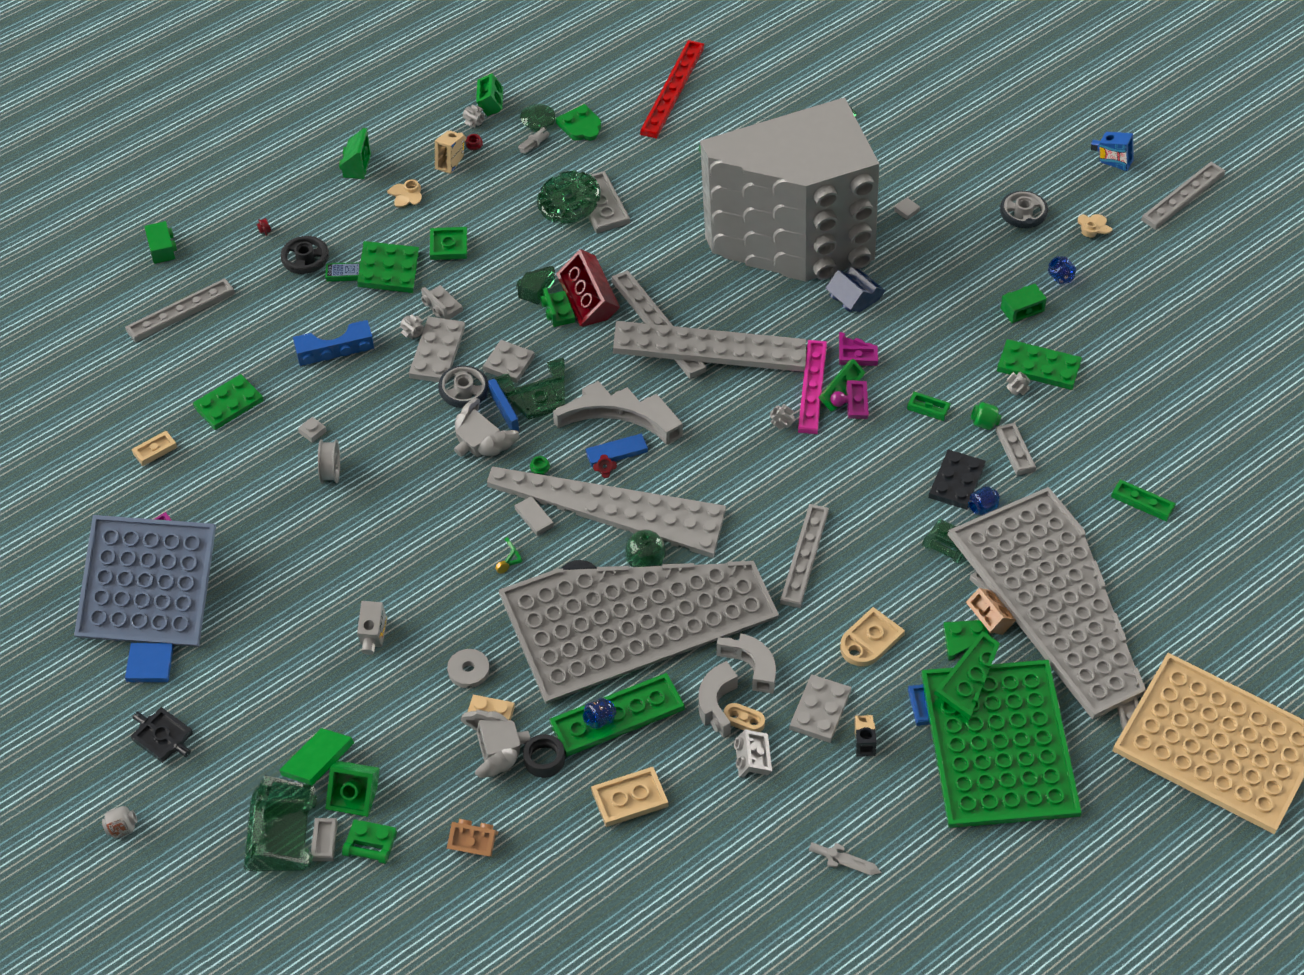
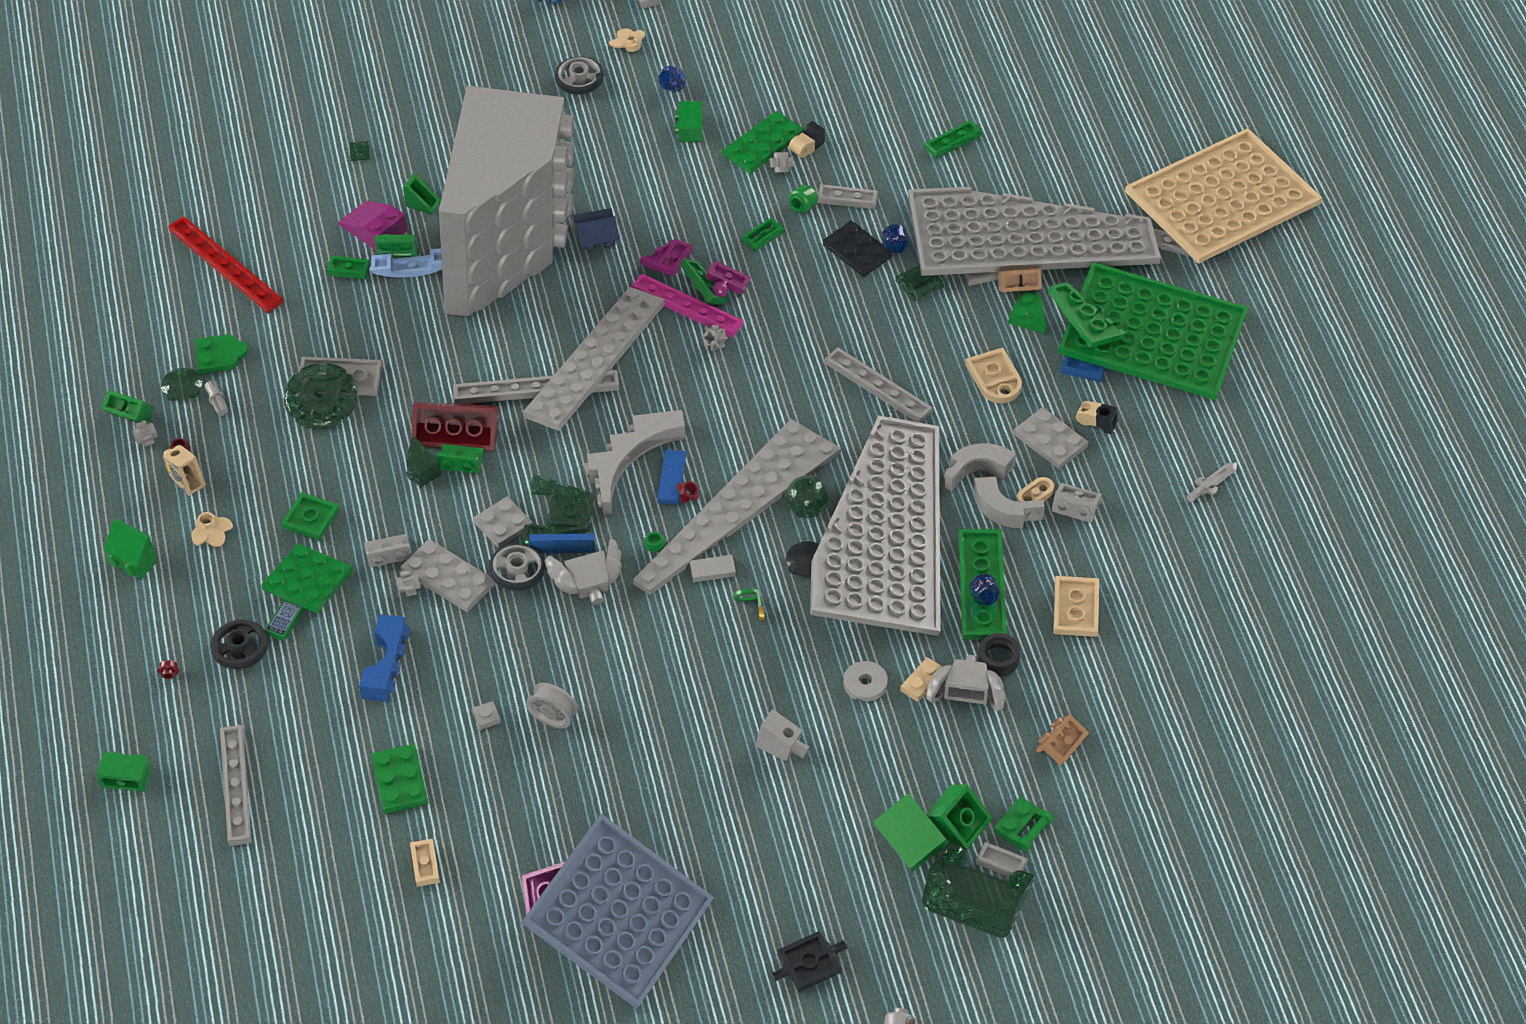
camera: 65 degrees left, 0 degrees up
blue tile [125,643,174,682] -> none
none -> leg [789,121,825,158]

